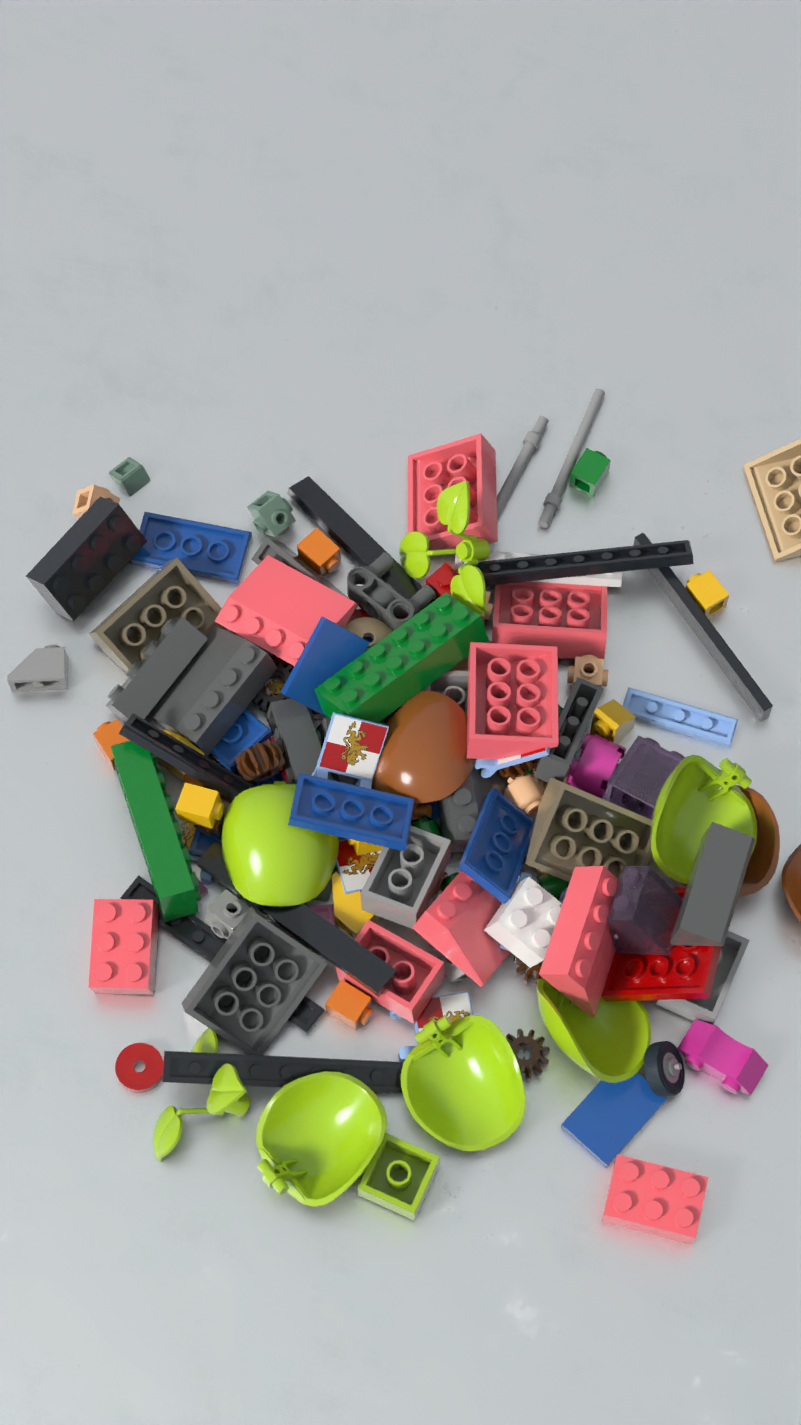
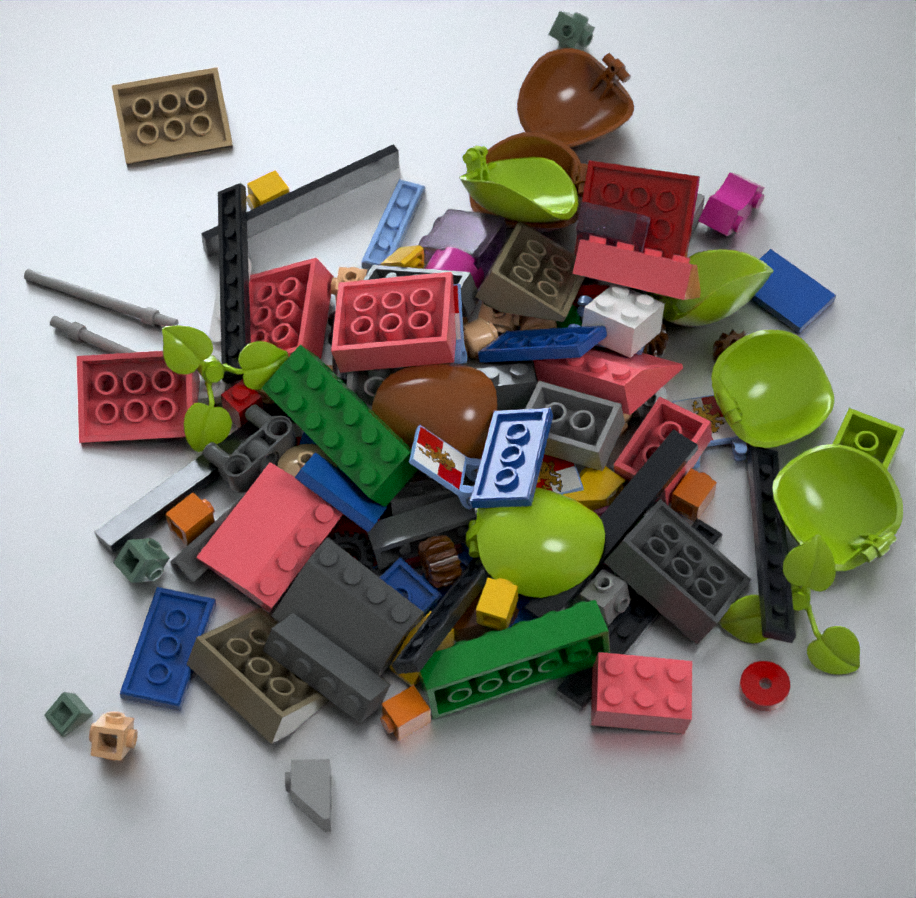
camera: 90 degrees left, 10 degrees down
black brick [26,496,147,621] -> none
green brick [569,448,611,498] -> none
coral brick [601,1154,708,1245] -> none
black wheel [644,1041,685,1097] -> none
dark grey slope [670,822,755,946] -> none

